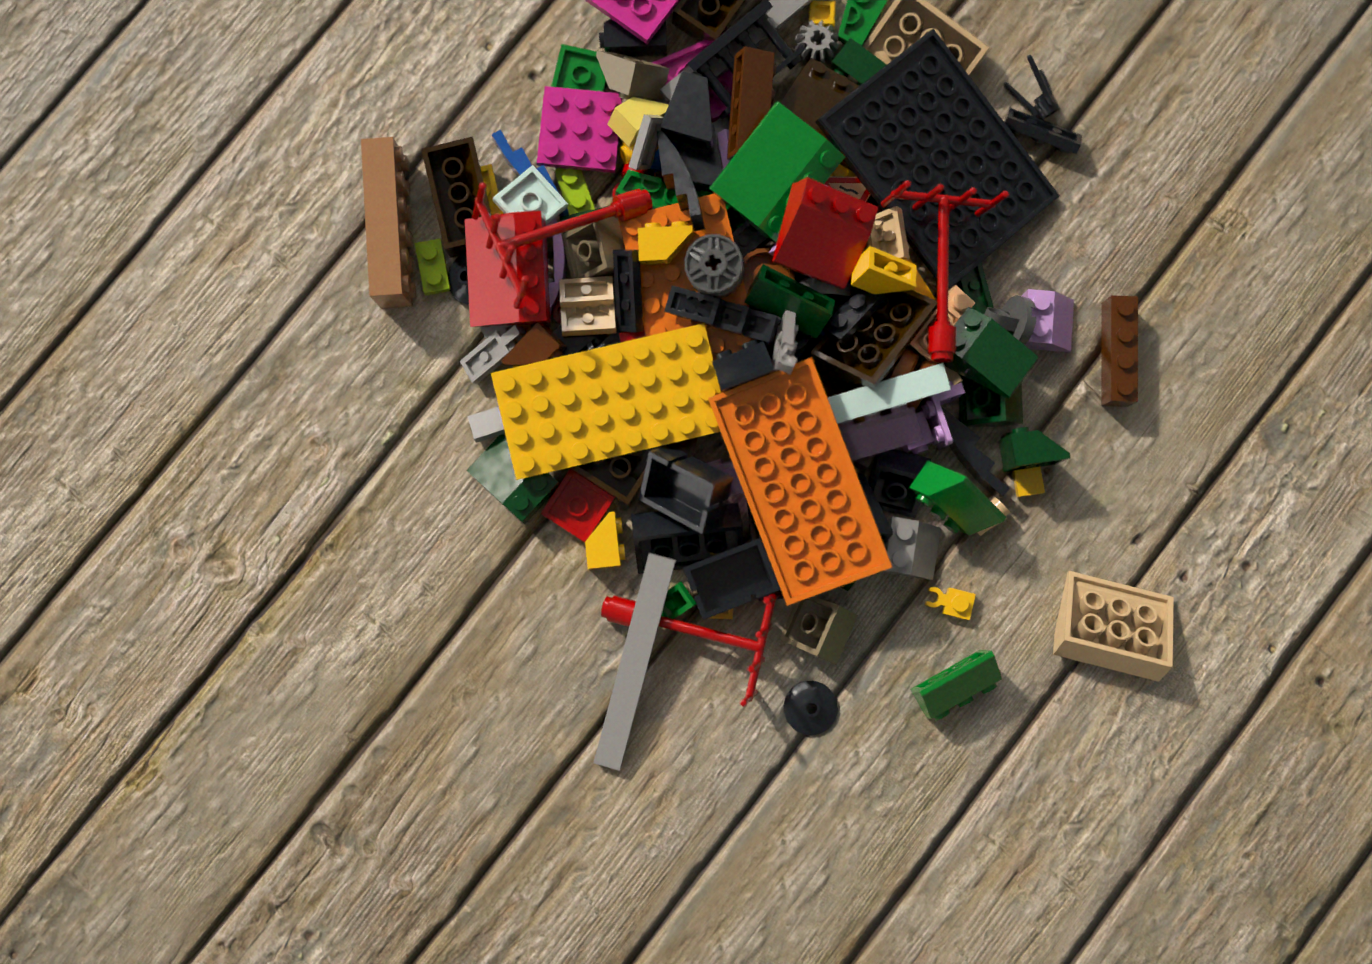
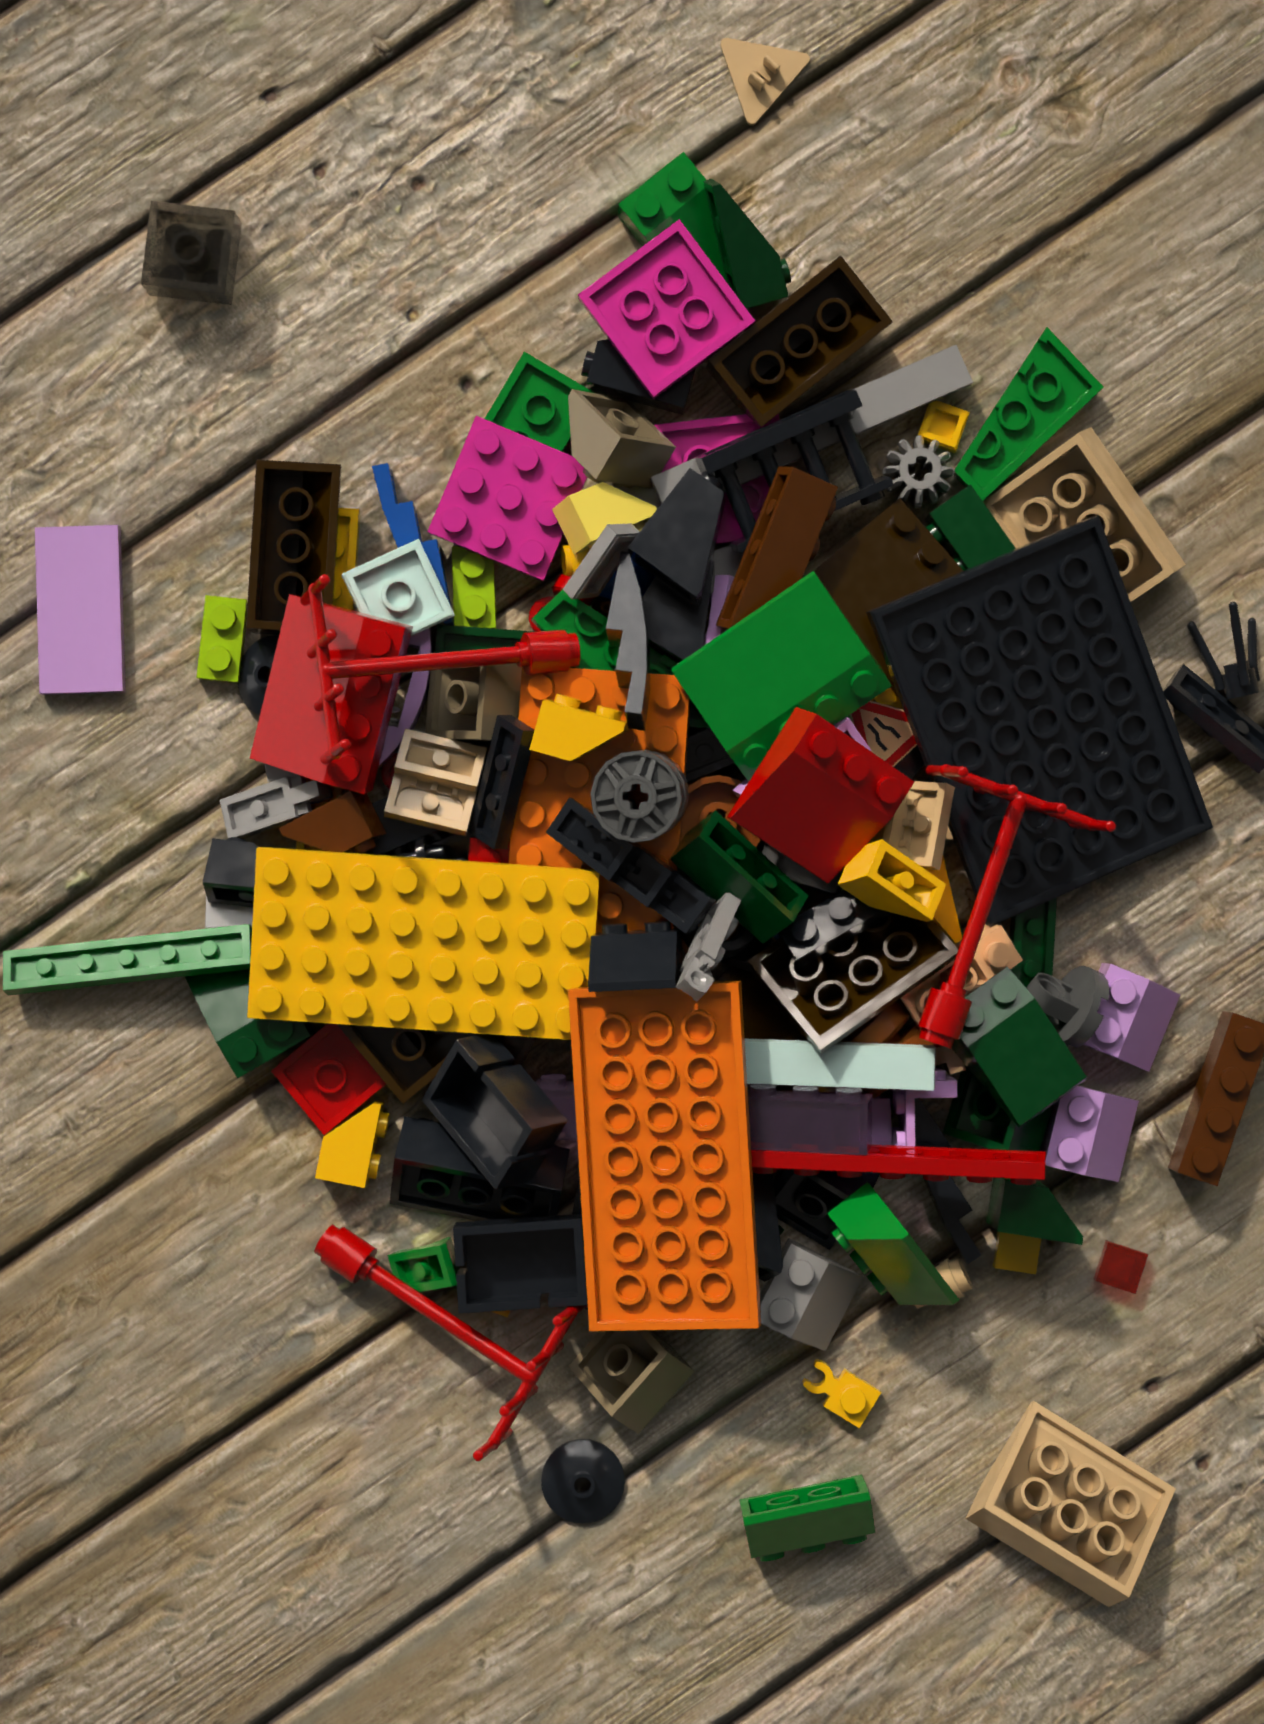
camera: 15 degrees right, 5 degrees up
medium nougat brick [361,137,416,309] -> none
light grey tile [594,553,676,771] -> none
none -> plate [3,924,252,996]
none -> lavender tile [35,525,125,695]
none -> clear smoke brick [141,201,242,305]
none -> black slope [203,837,258,907]
none -> red plate [751,1140,1046,1185]
none -> lavender slope [1040,1085,1139,1182]
none -> clear red tile [1094,1240,1148,1294]

